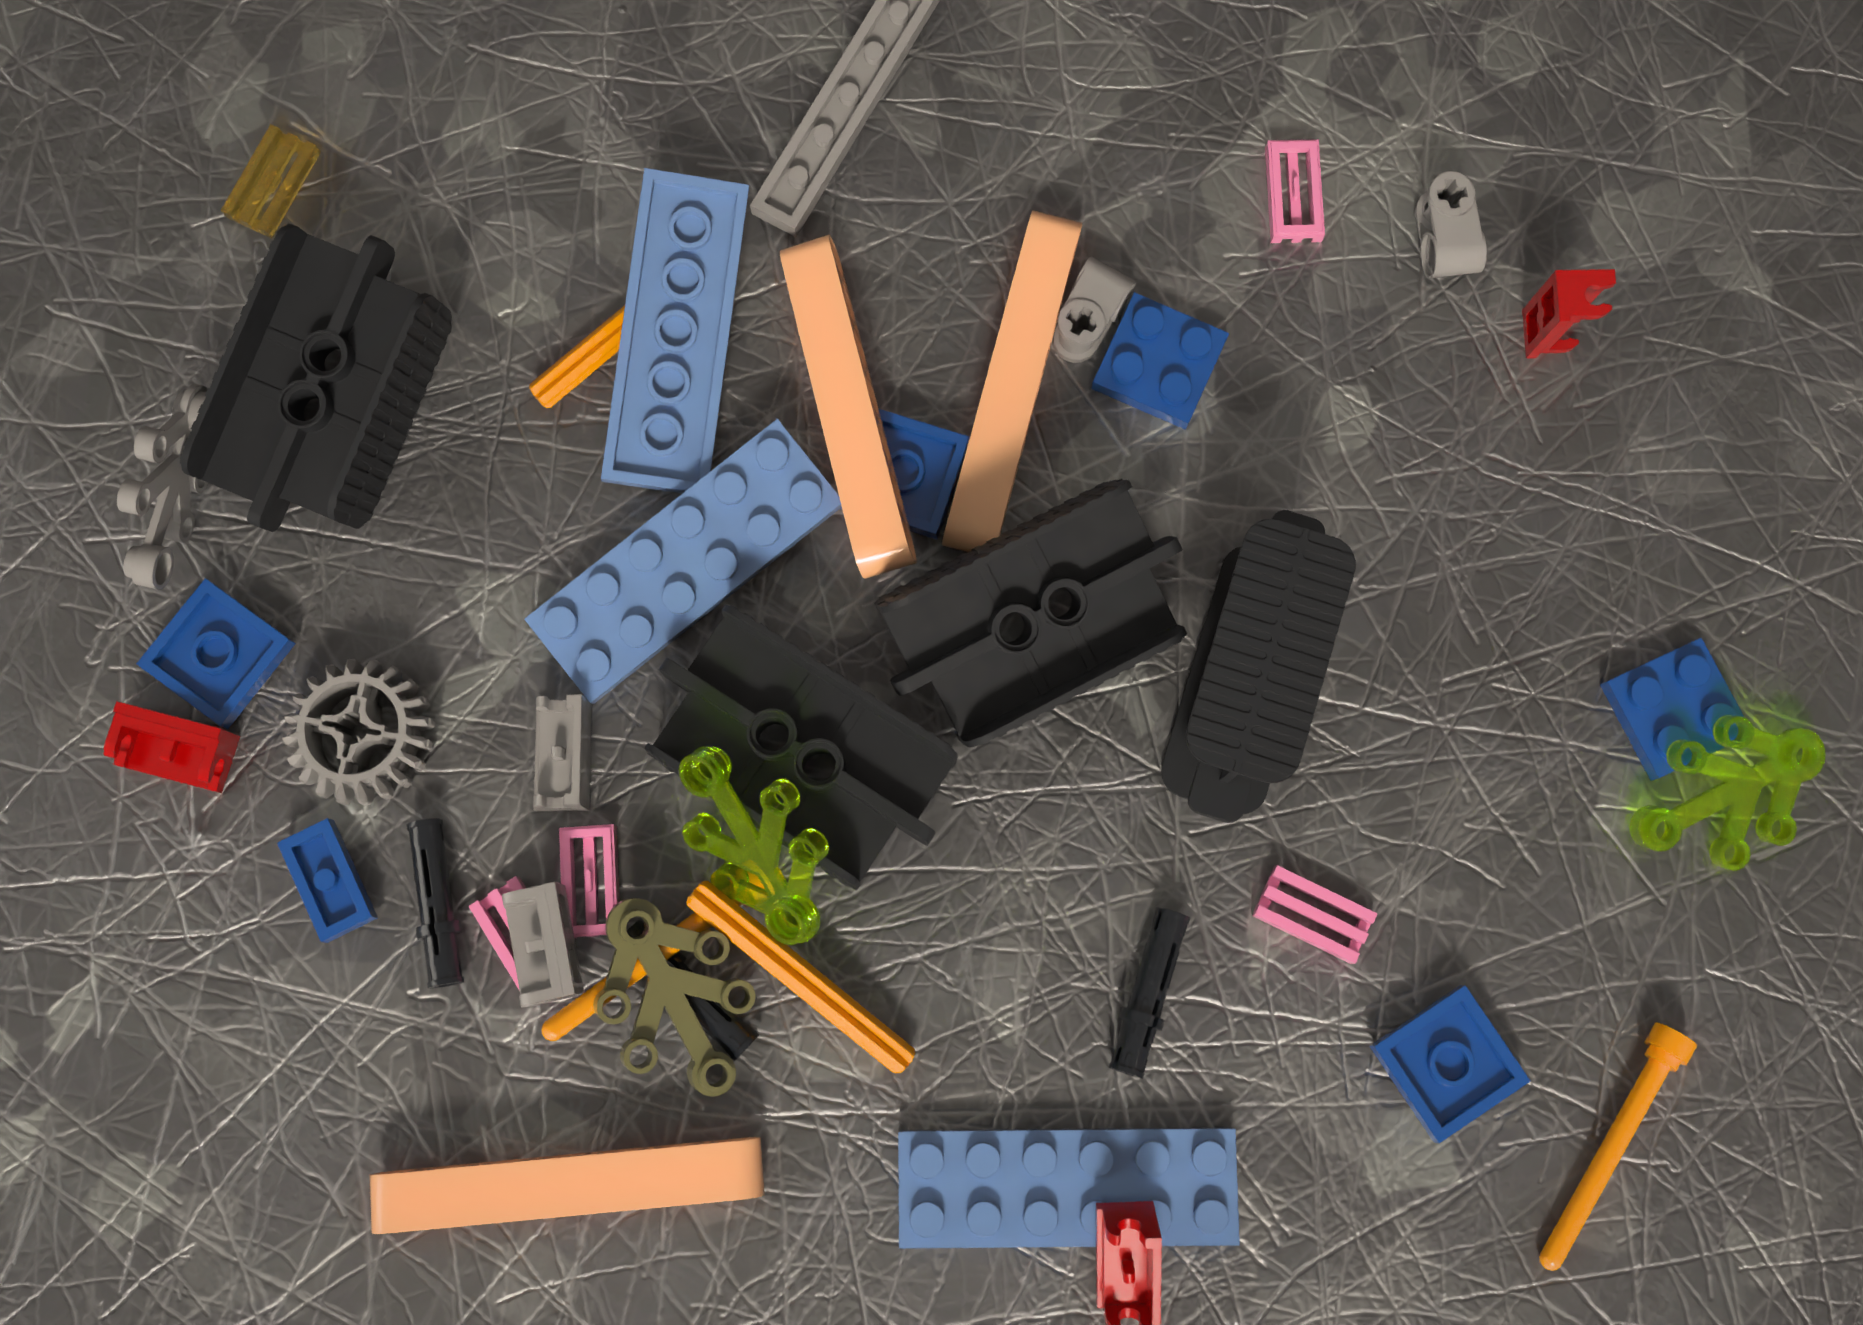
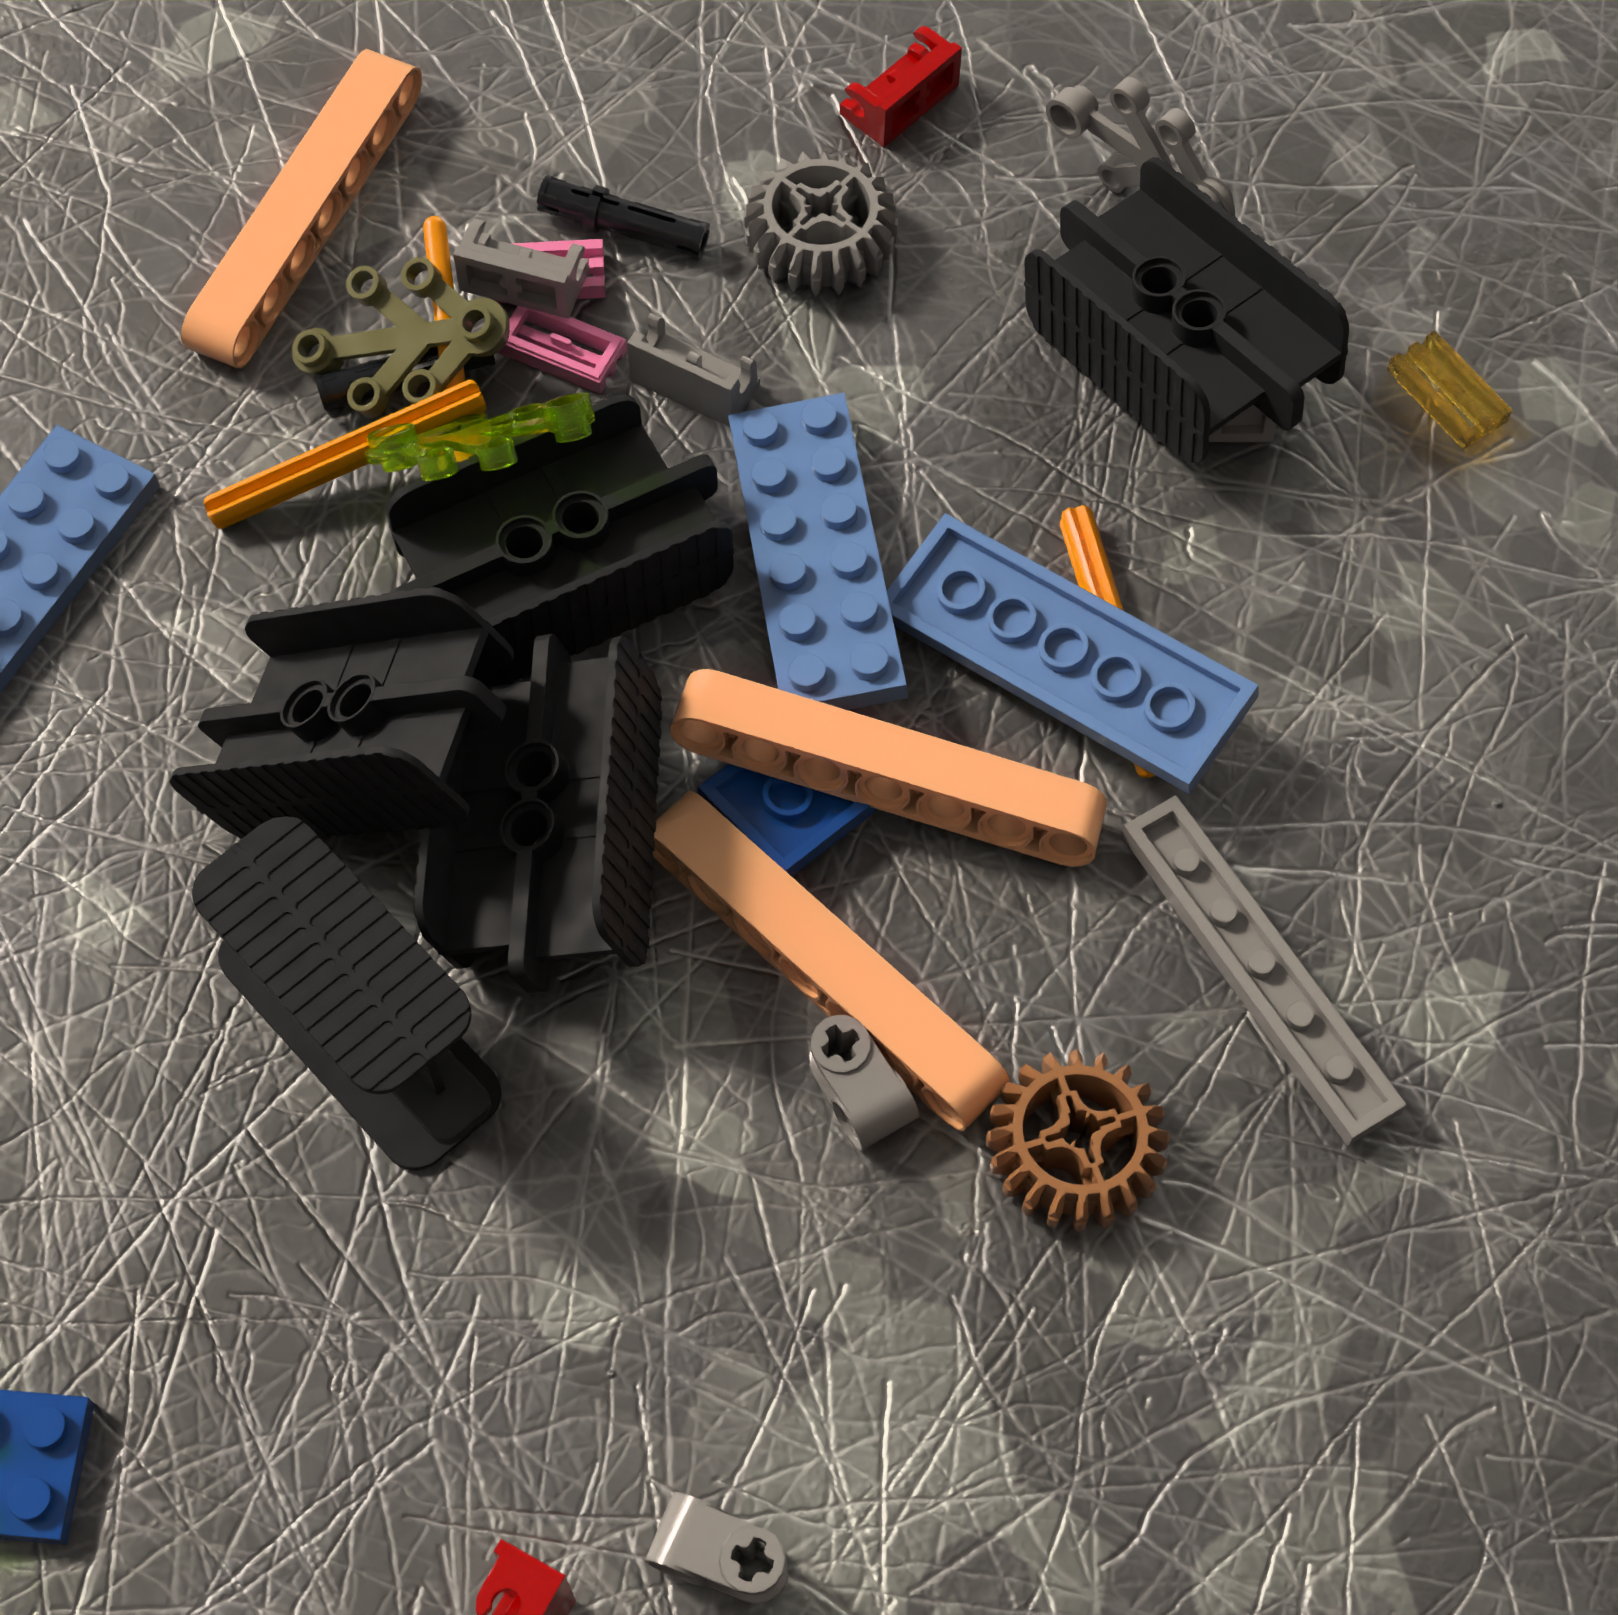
camera: 120 degrees right, 15 degrees down
blue plate [136,578,296,729] -> none
blue plate [277,818,378,943] -> none
blue plate [1091,292,1229,430] -> none
black pin [1108,907,1190,1079] -> none
bright pink tile [1252,865,1378,964] -> none
bright pink tile [1265,139,1325,243] -> none
none -> black piece [169,587,514,839]
none -> medium nougat gear [986,1048,1170,1233]

